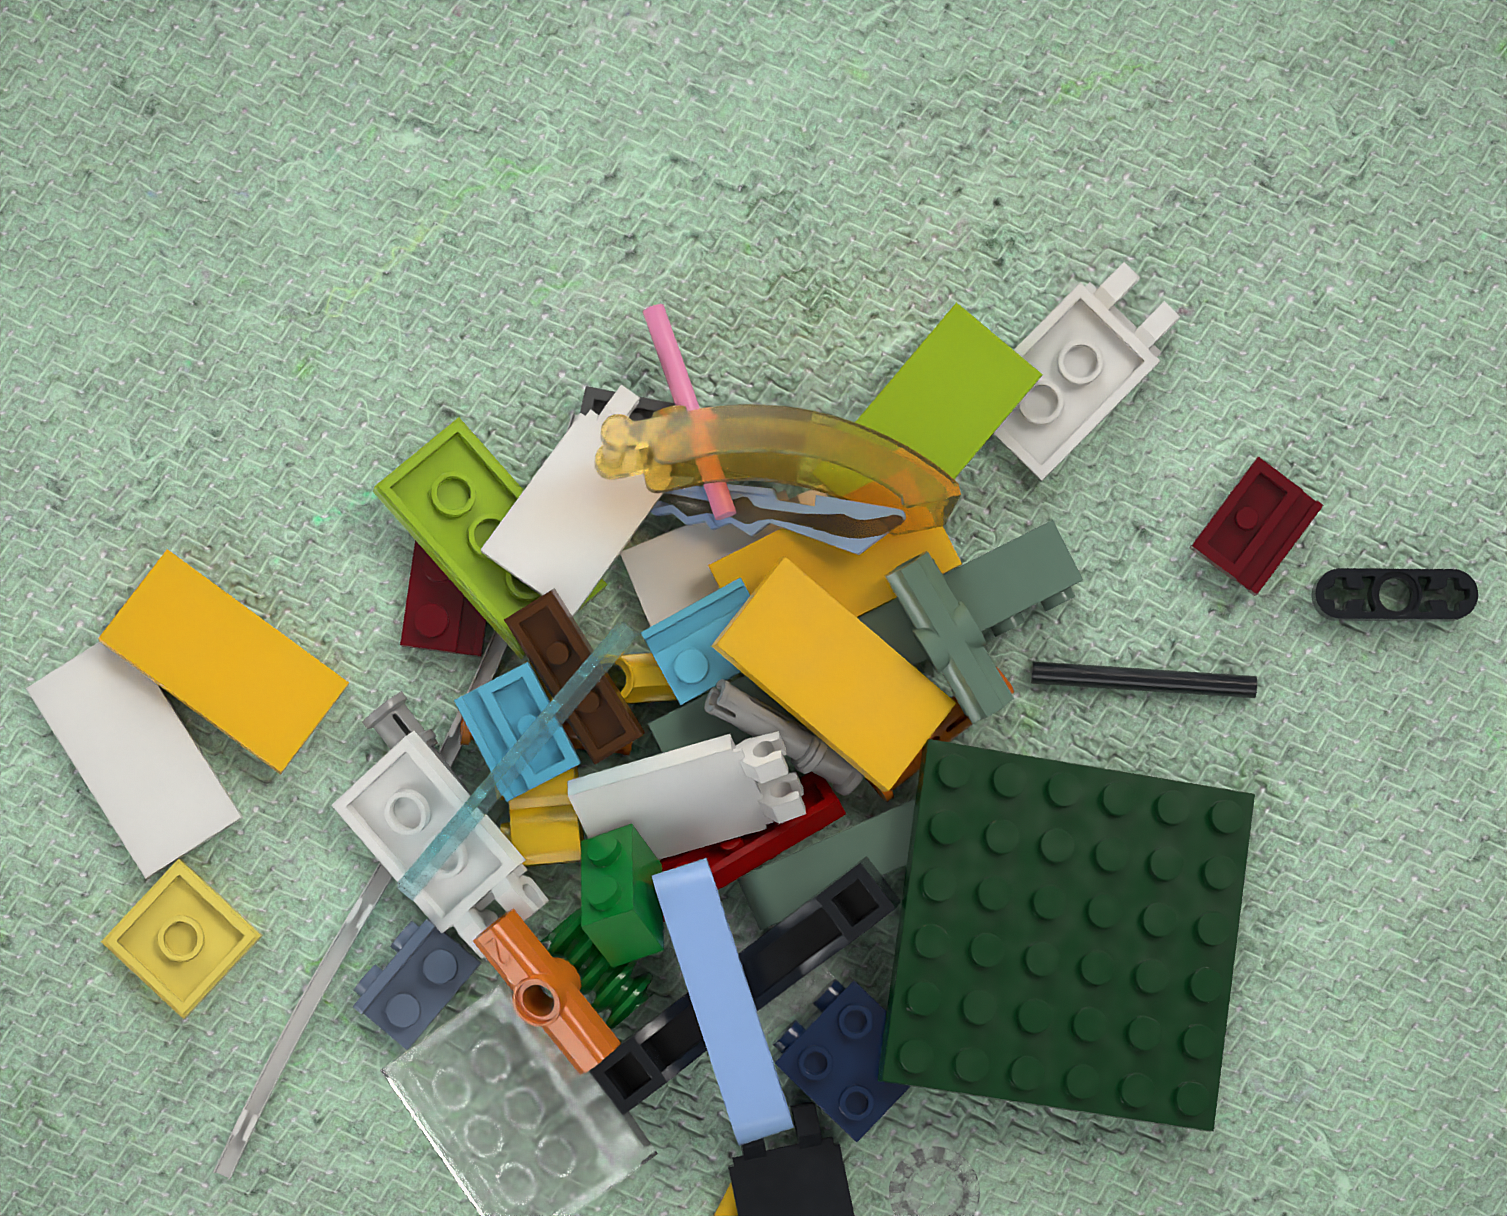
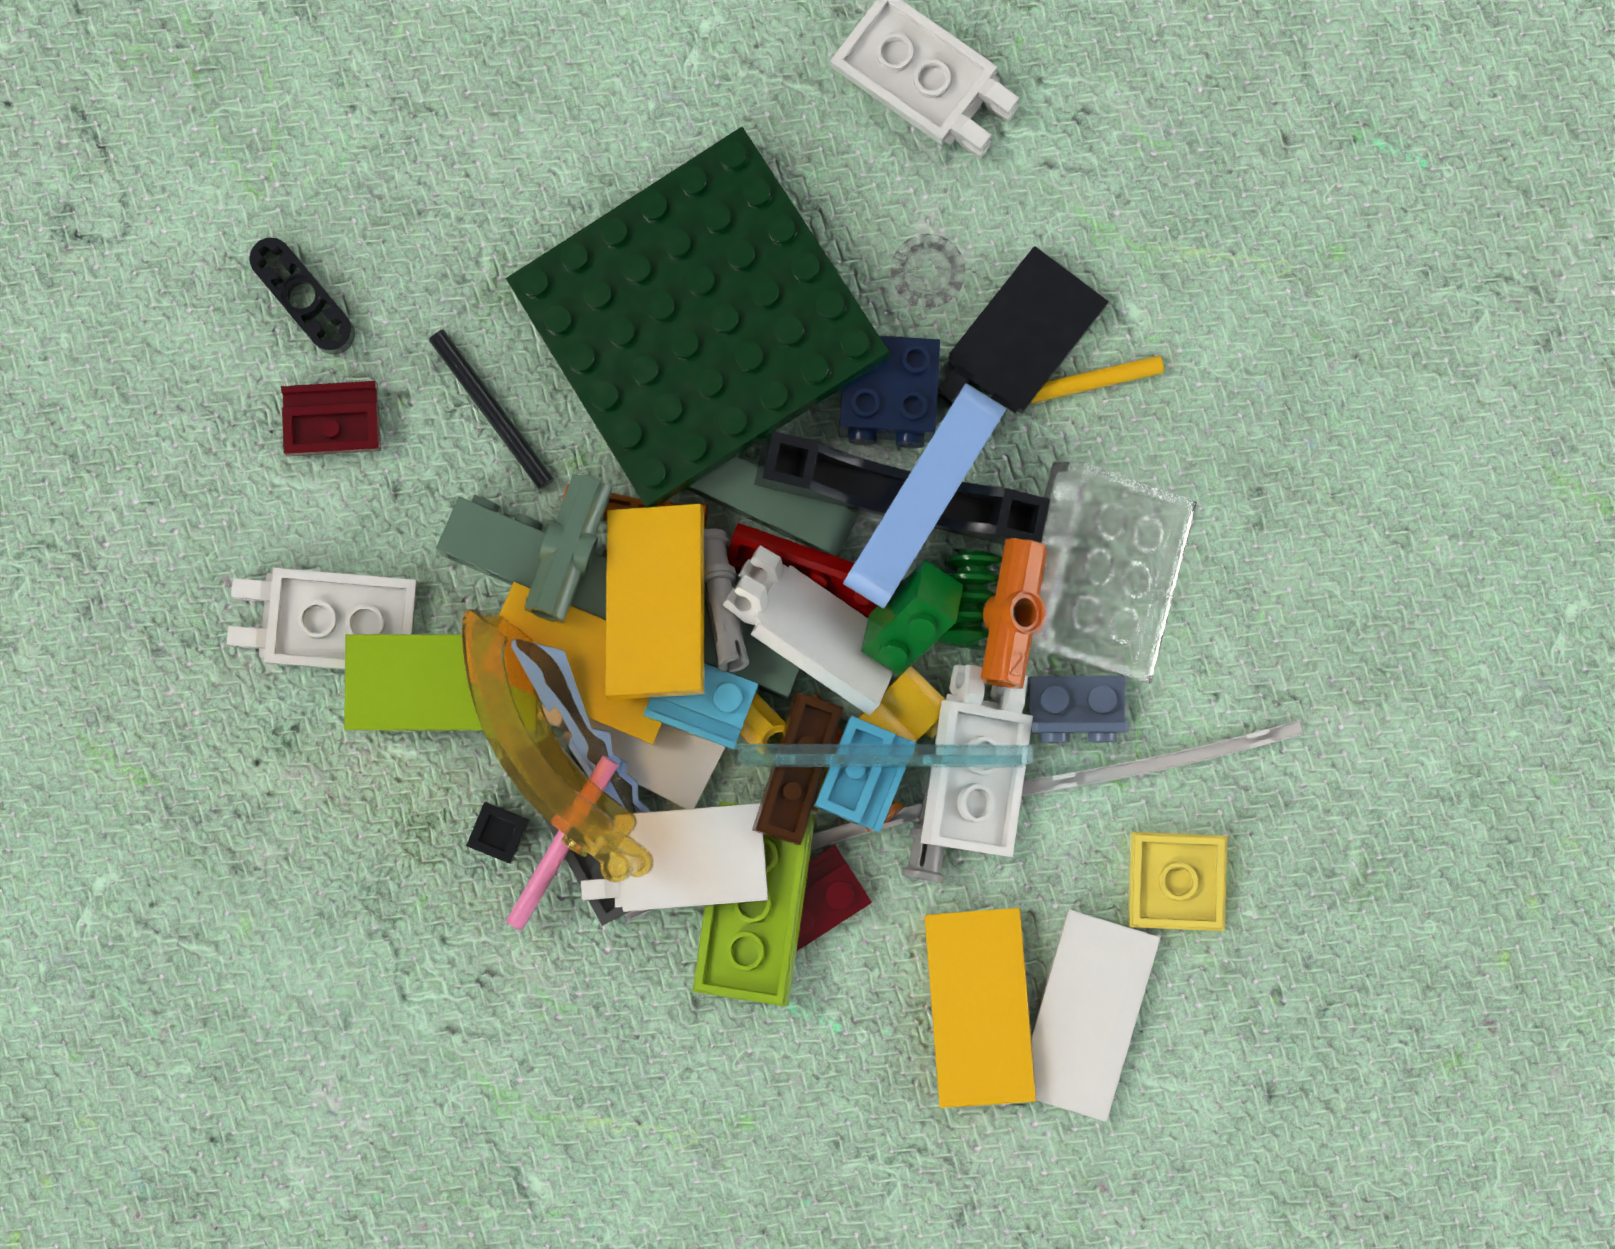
camera: 130 degrees left, 0 degrees up
none -> black plate [466,802,530,864]

